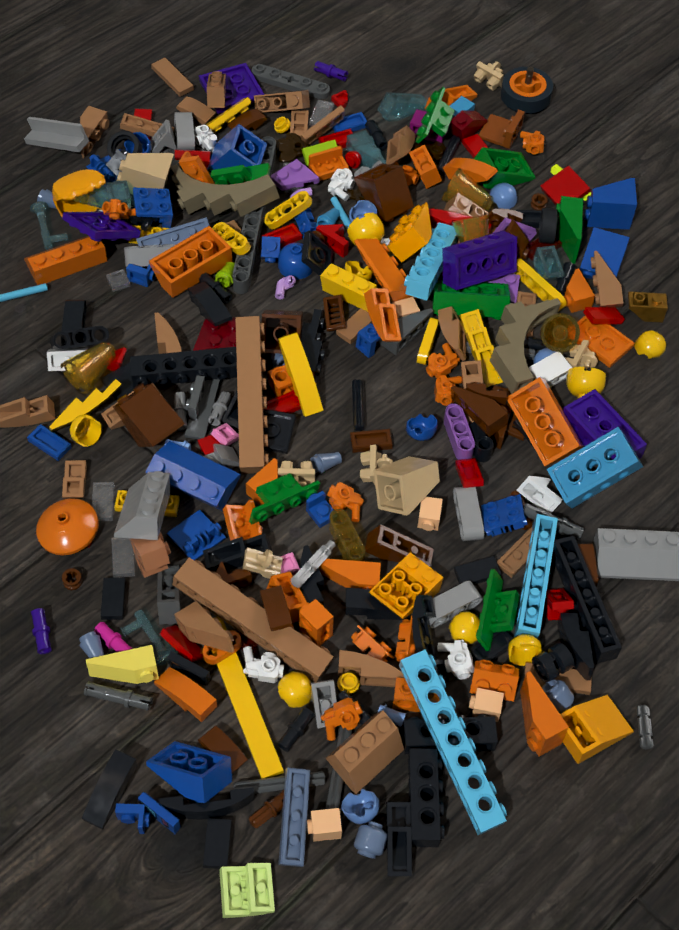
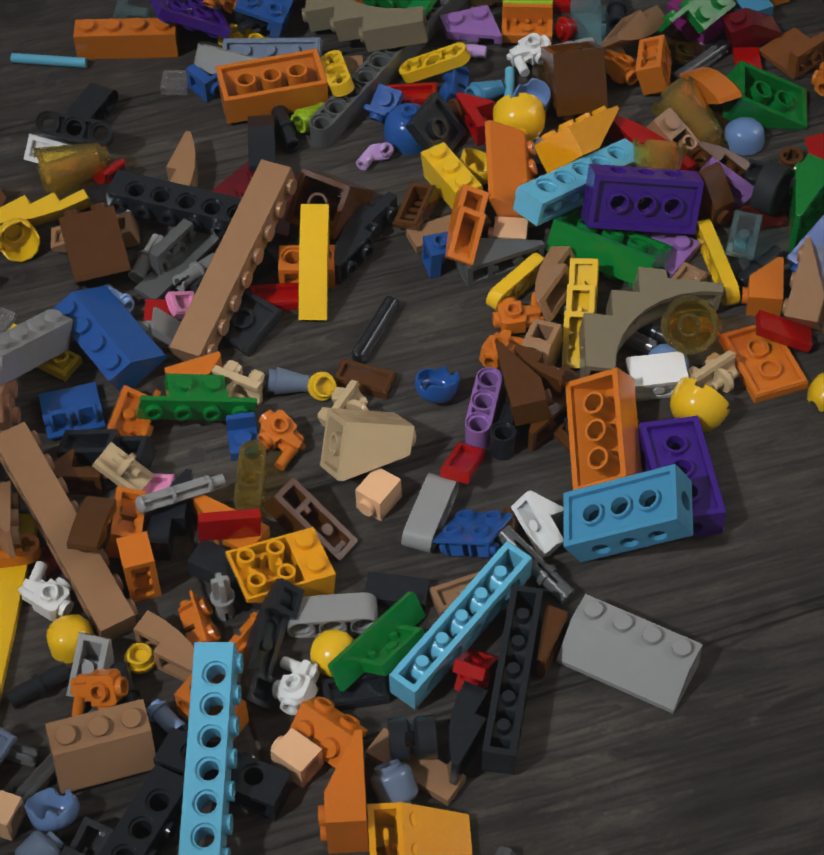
camera: 30 degrees right, 5 degrees down
yellow hair [508,634,542,666] -> none
none -> red tile [198,508,261,541]
none -> light grey axle [210,573,235,622]
none -> yellow plate [307,372,336,401]

